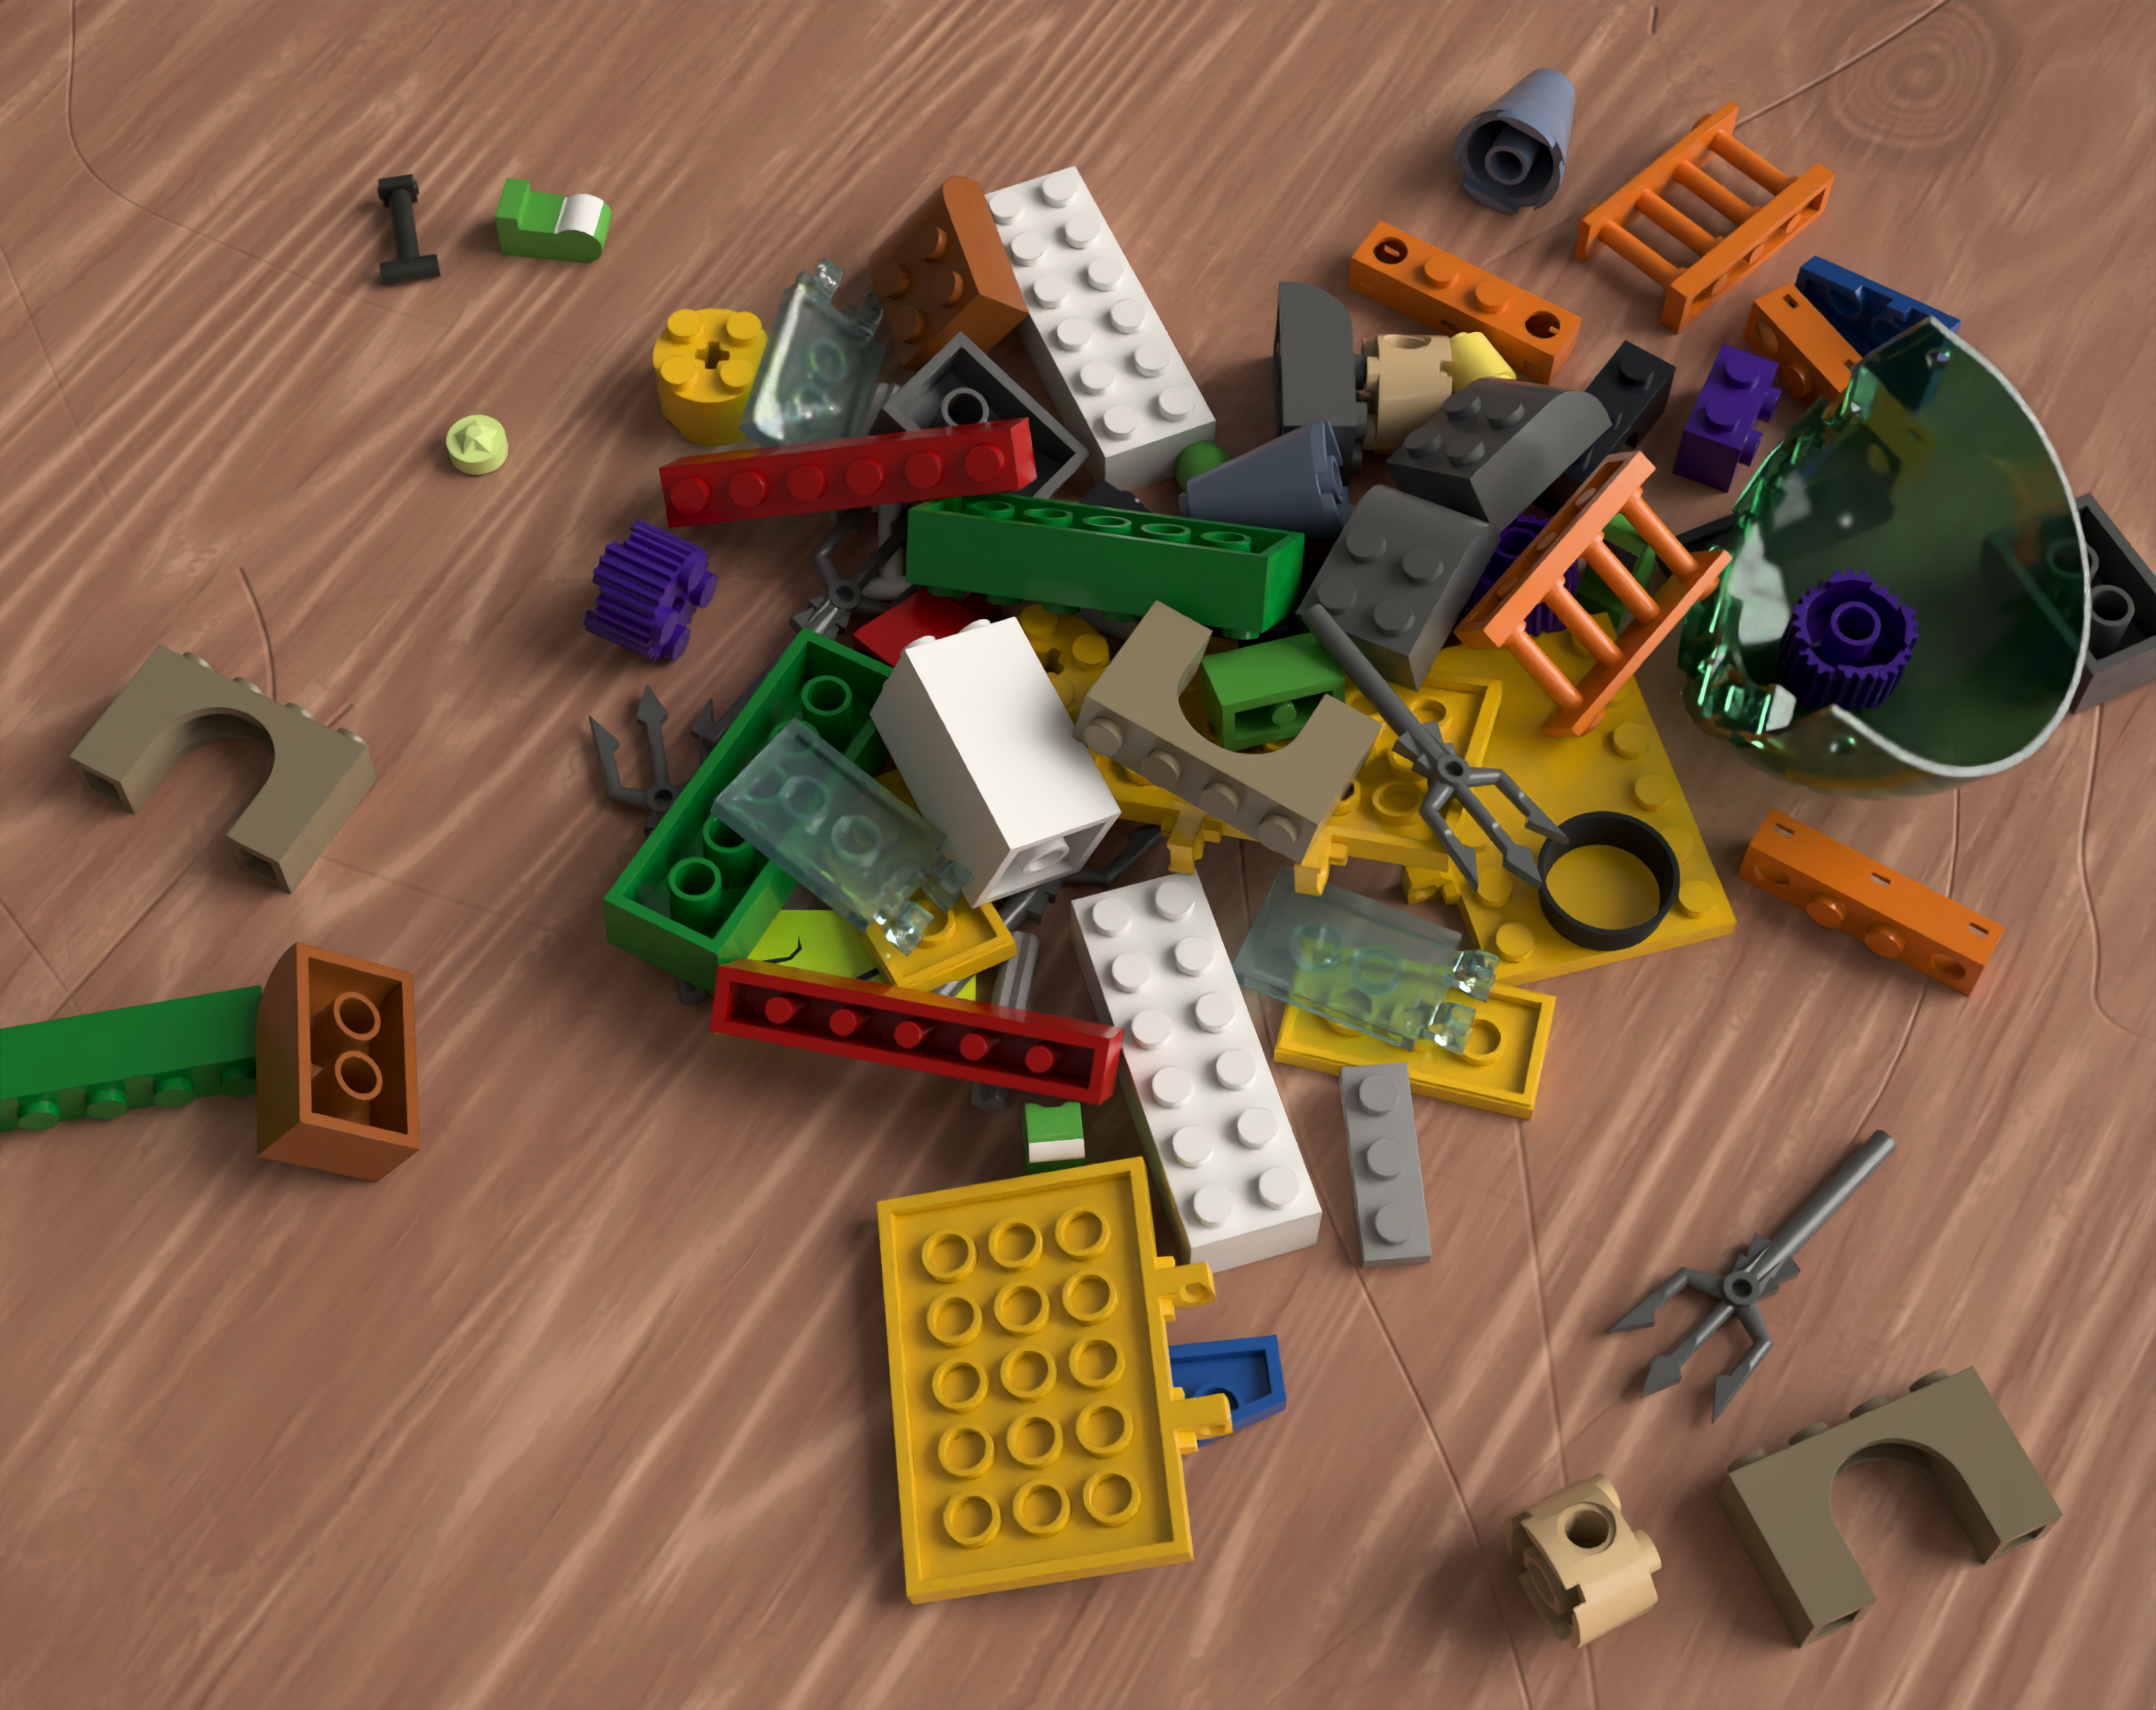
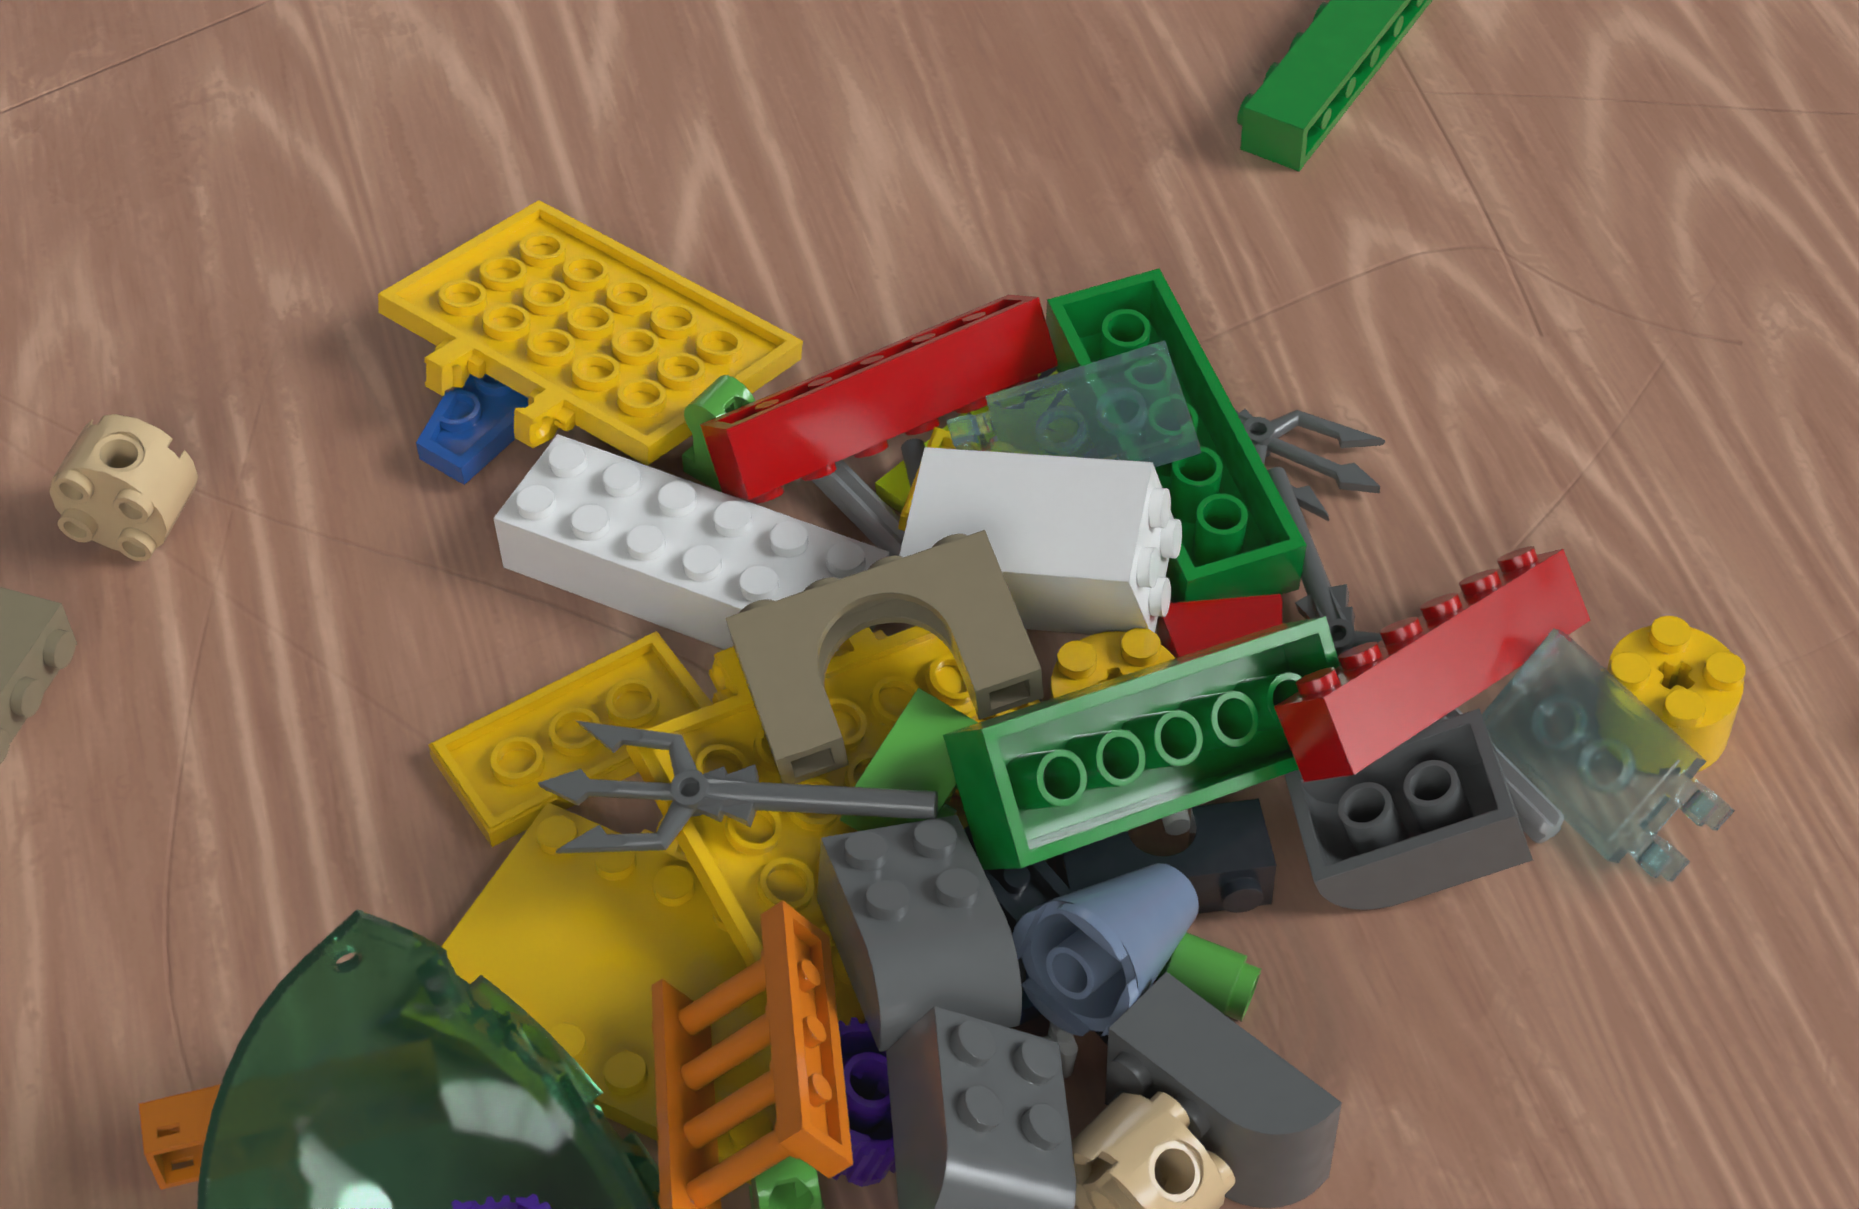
camera: 135 degrees right, 10 degrees down
dark tan arch [68,644,378,894] -> none
dark orange brick [256,942,420,1182] -> none
yellowish green tile [446,415,509,475] -> none
dark purple brick [583,519,718,662] -> none
dark orange brick [868,176,1029,372] -> none
white brick [984,166,1216,492] -> none
clear light blue tile [1232,865,1500,1056] -> none
light grey plate [1339,1062,1432,1268] -> none
black tyre [1537,811,1680,951] -> none
dark grey piece [1605,1130,1896,1425] -> none

